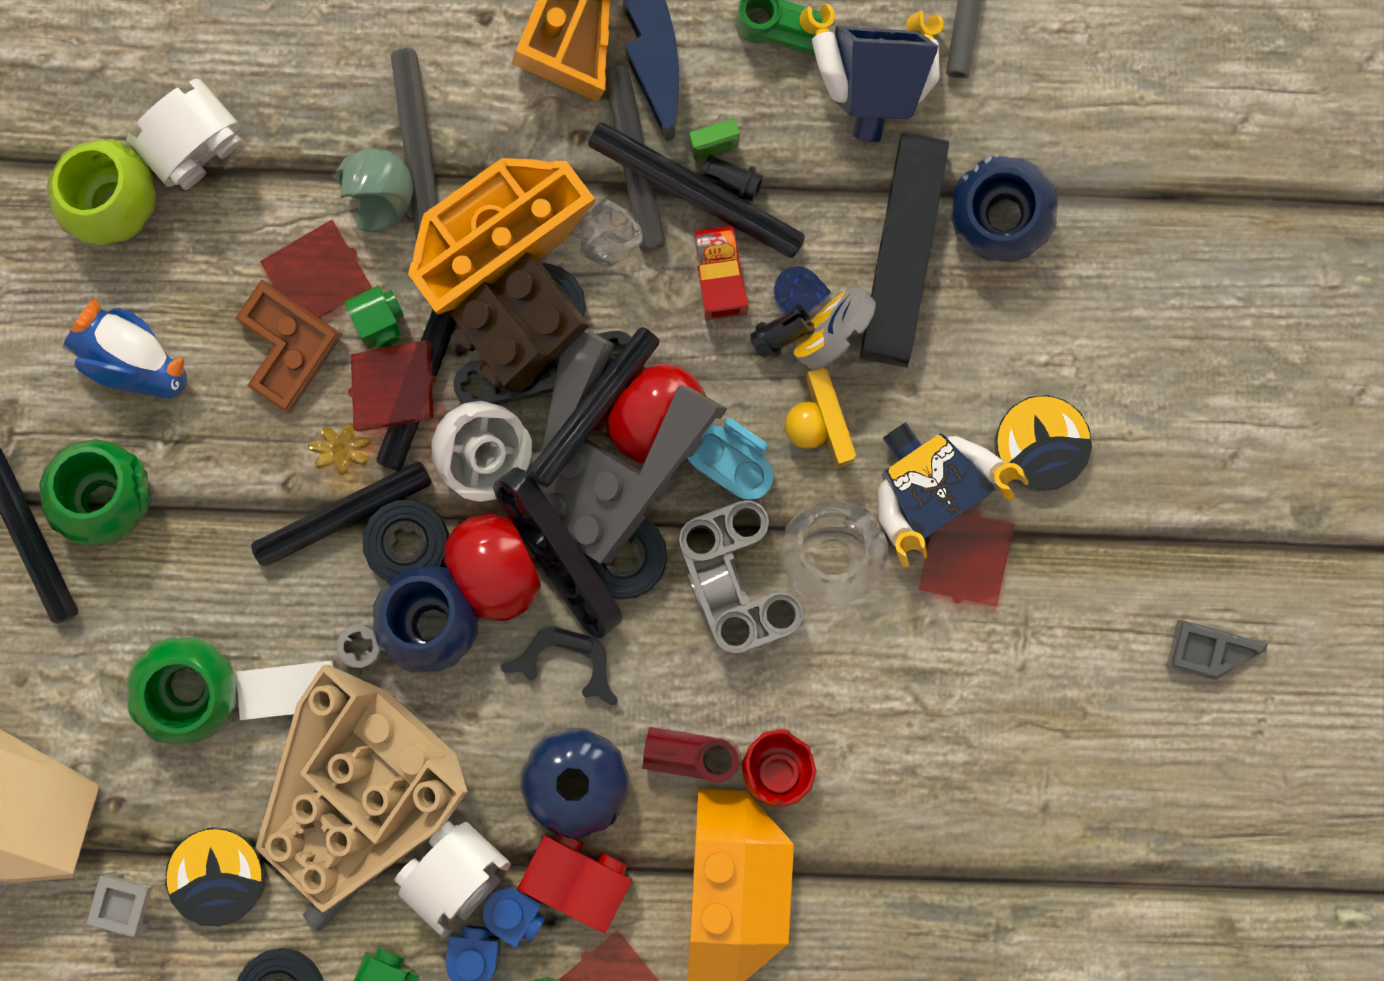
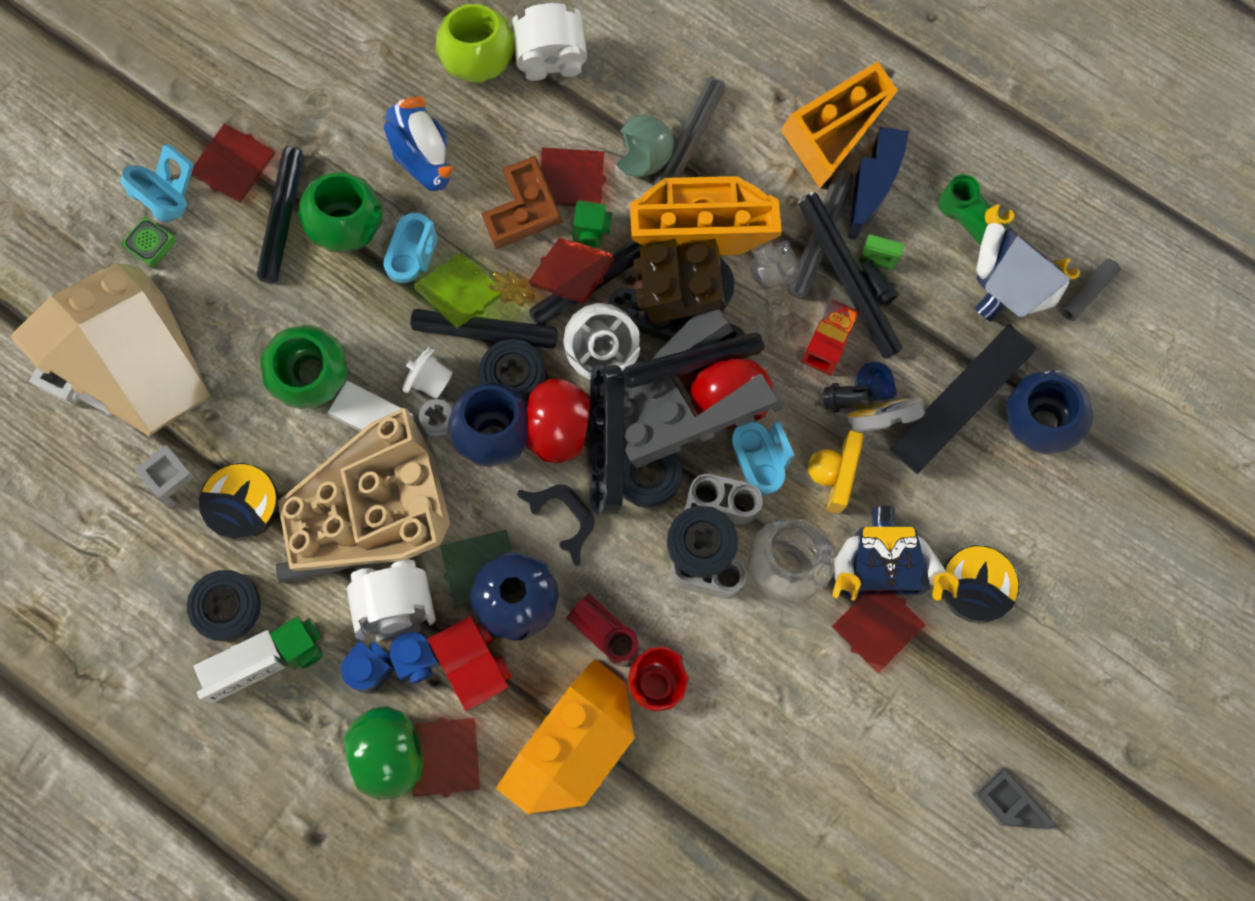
camera: 30 degrees right, 10 degrees down
none -> medium azure bracket [384,213,438,283]
none -> white piece [403,346,453,399]
none -> clear neon green piece [414,253,504,328]
none -> clear green piece [440,529,522,608]
none -> black bush [666,505,738,578]

